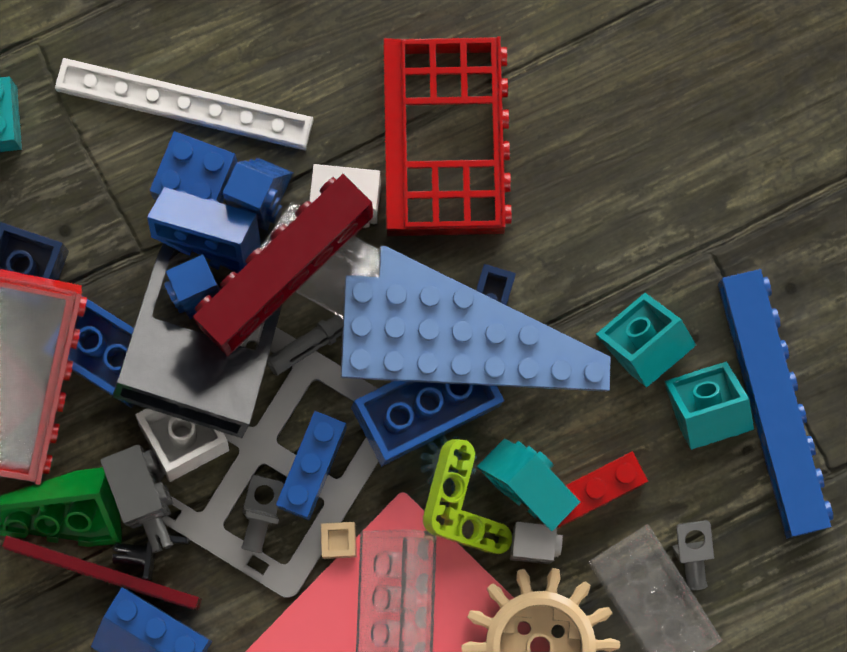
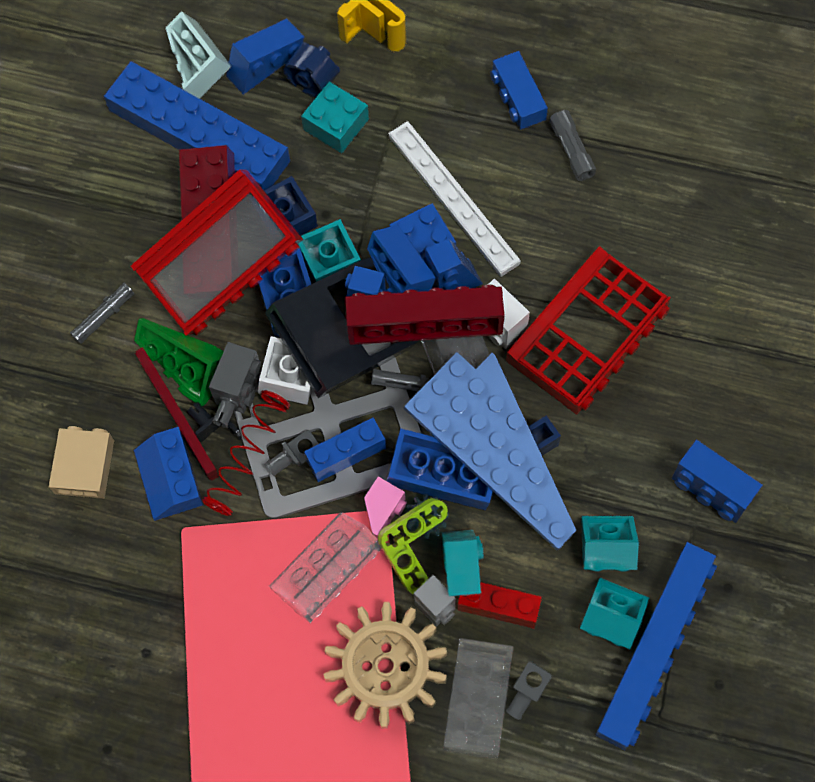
camera: 45 degrees right, 10 degrees down
tan tile [321,522,357,559] -> none
none -> red piece [202,390,290,516]
none -> teal brick [298,219,361,283]
none -> bright pink slope [364,477,407,542]
none -> blue brick [672,440,762,523]

